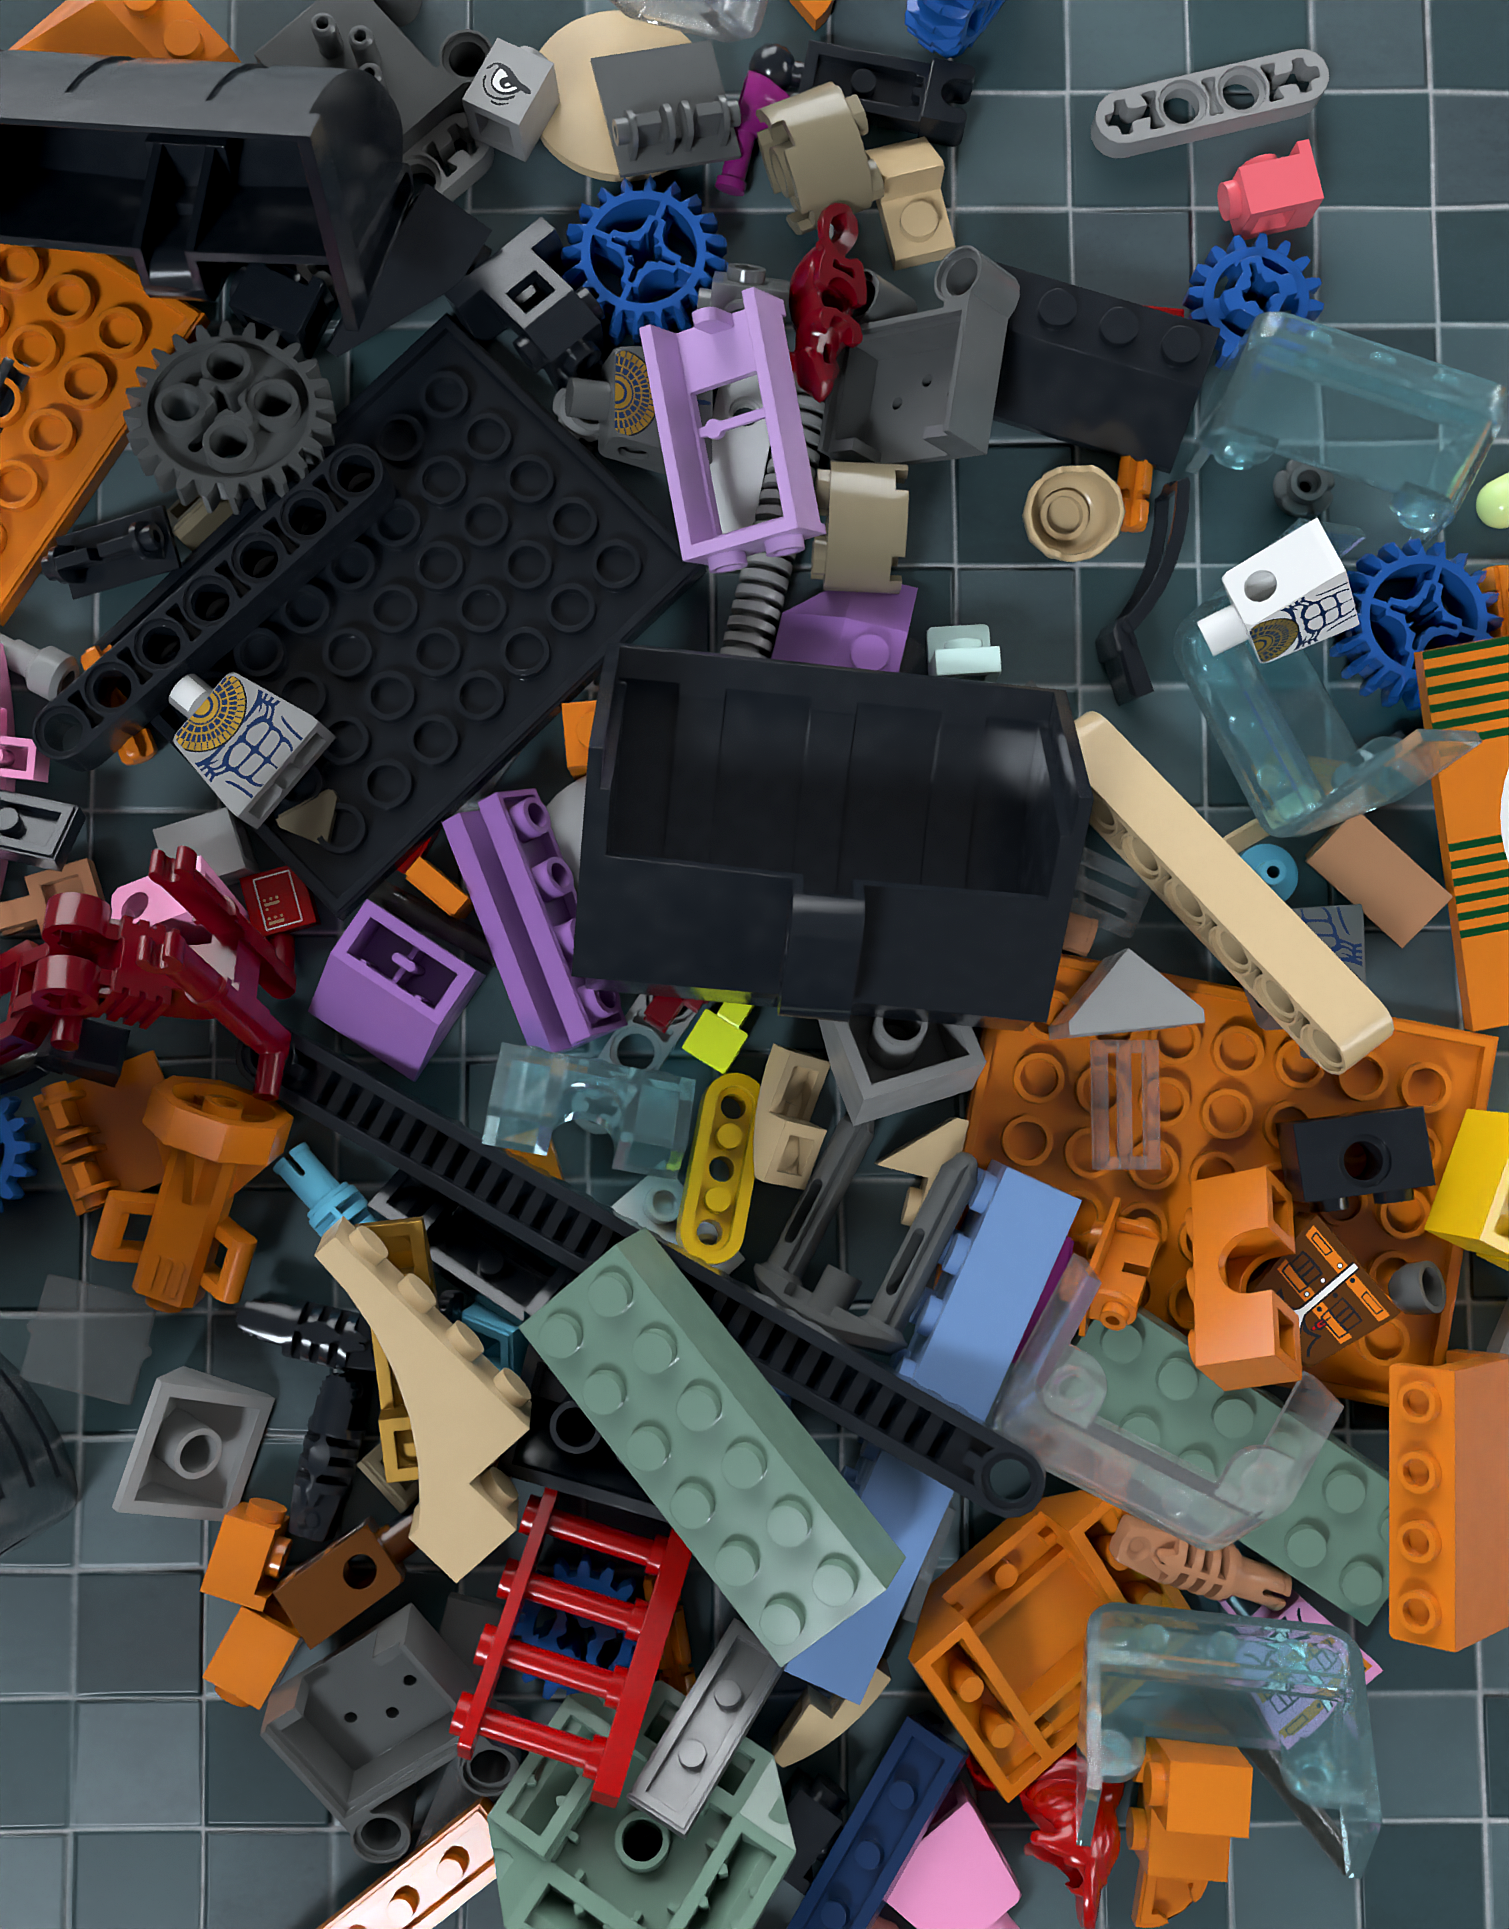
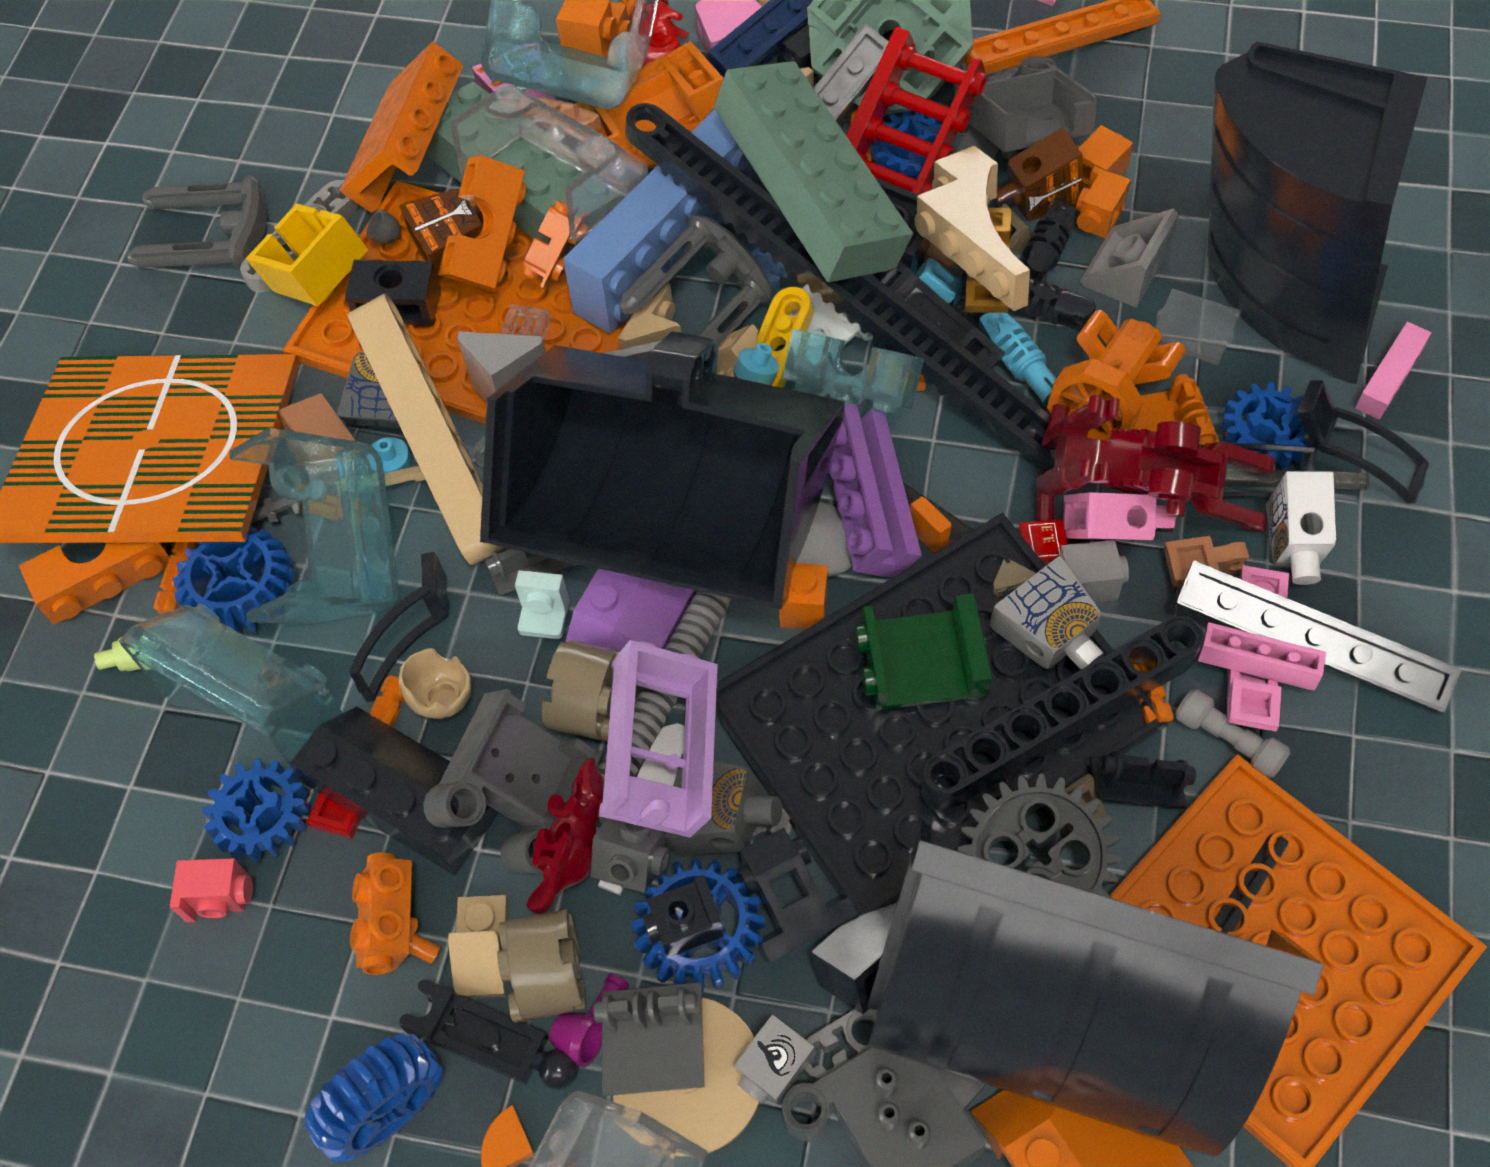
camera: 160 degrees left, 25 degrees down
medium lavender slope [308,899,486,1082] -> none
light grey beam [1090,49,1329,158] -> none
white torso [1197,518,1359,663] -> none
none -> orange brick [350,852,440,975]
none -> black brick [642,875,724,958]
none -> medium azure tile [734,343,779,385]
none -> dark green panel [854,593,992,710]

